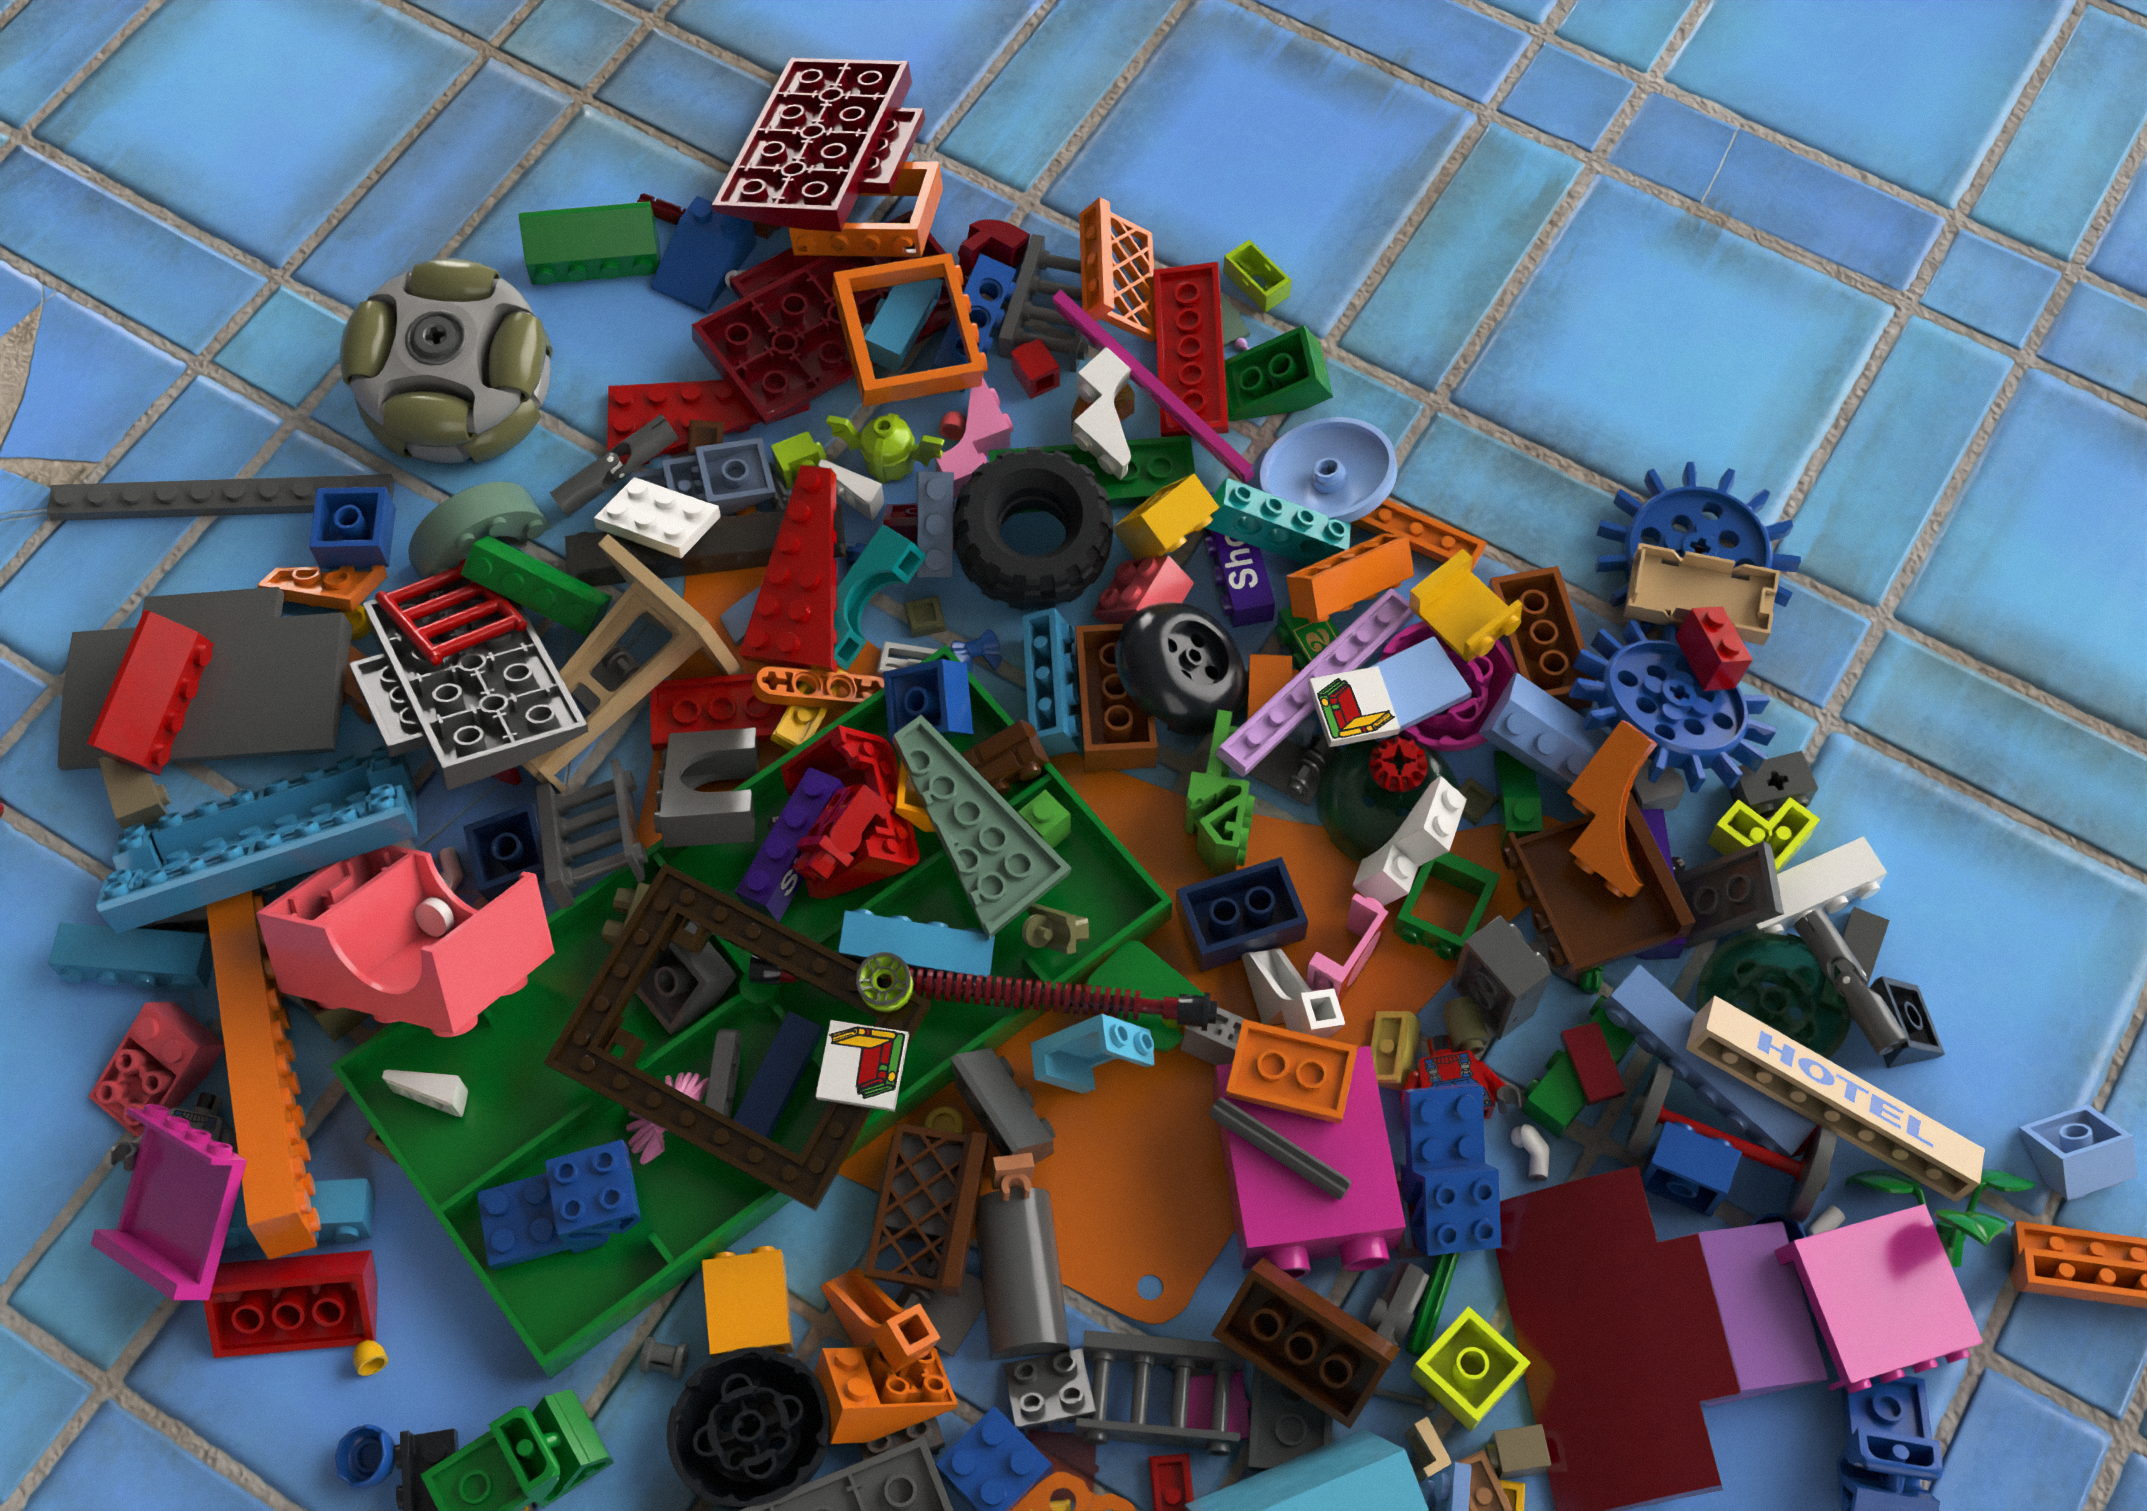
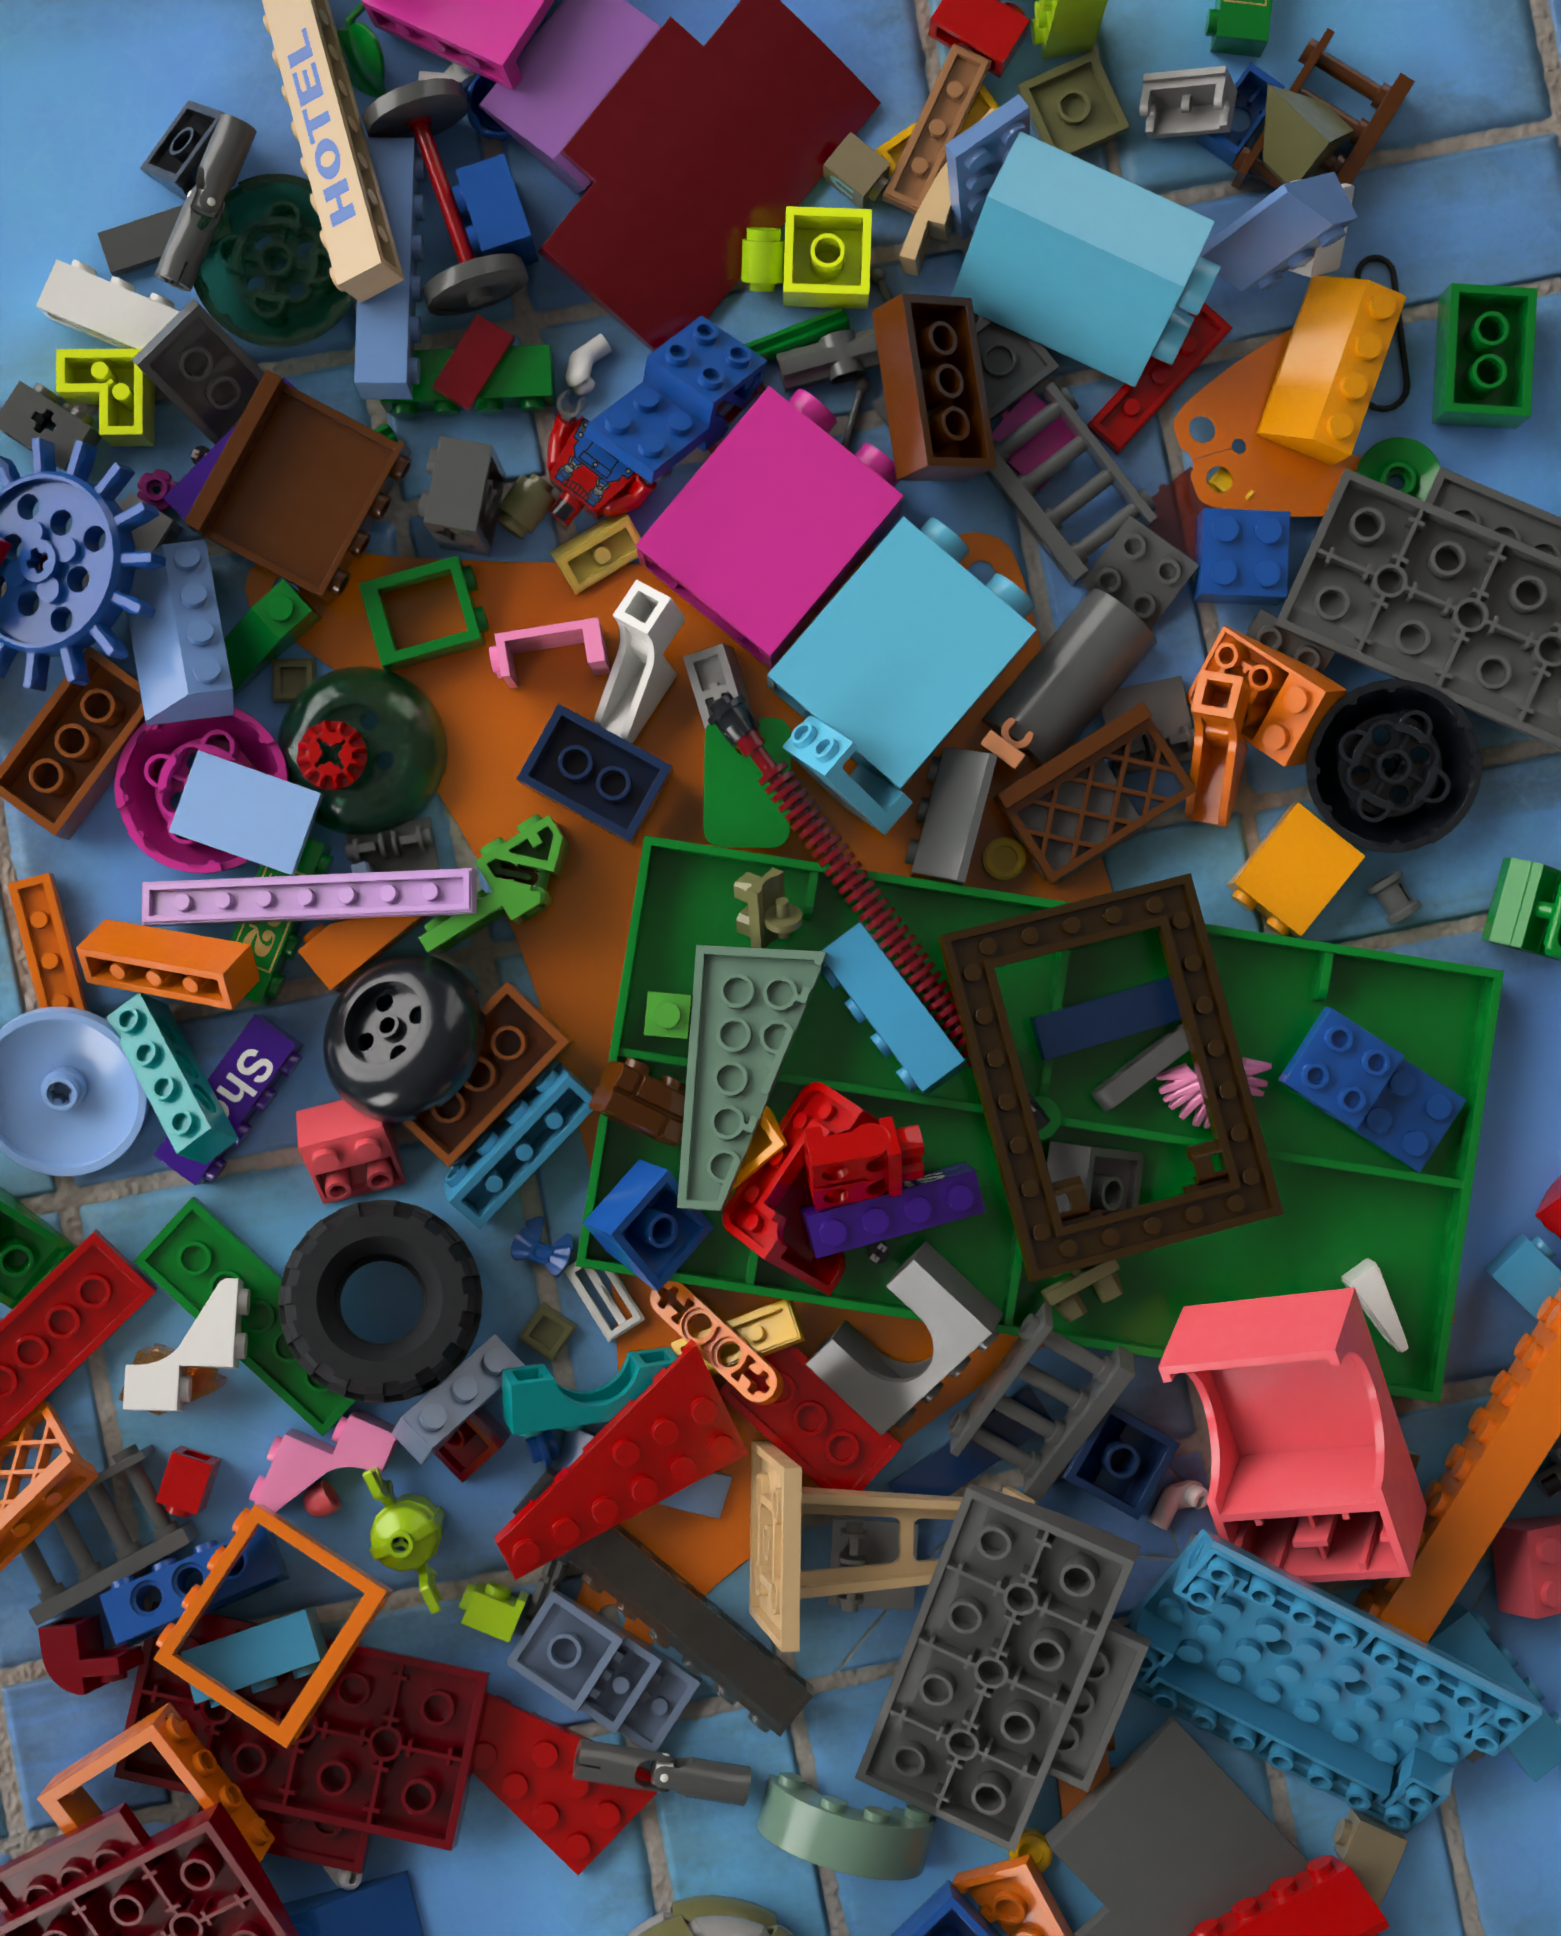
camera: 135 degrees left, 25 degrees up
red bar [375,559,528,666] -> none
tile [415,897,454,937] -> none
green brick [461,535,613,637] -> none
white plate [594,477,721,558] -> none
reddish brown tile [687,420,724,454] -> none
tile [816,1020,909,1112] -> none
white slope [818,459,884,521] -> none
lime wheel [856,952,913,1013] -> none
dark pink tile [1052,289,1254,484] -> none
yellow brick [1113,473,1219,560] -> none
dark grey axle [1210,1098,1351,1200] -> none
orange plate [1225,1019,1358,1124] -> none
tile [1308,666,1400,747] -> none
white arch [1353,776,1467,906] -> none
yellow panel [1409,549,1523,663] -> none
orange arch [1567,720,1658,898] -> none
none -> magenta plate [137,469,177,512]
none -> lime brick [741,227,785,292]
none -> medium azure brick [767,516,1037,791]
none -> dark grey hinge [841,376,871,452]
none -> dark blue tile [888,1385,1054,1496]

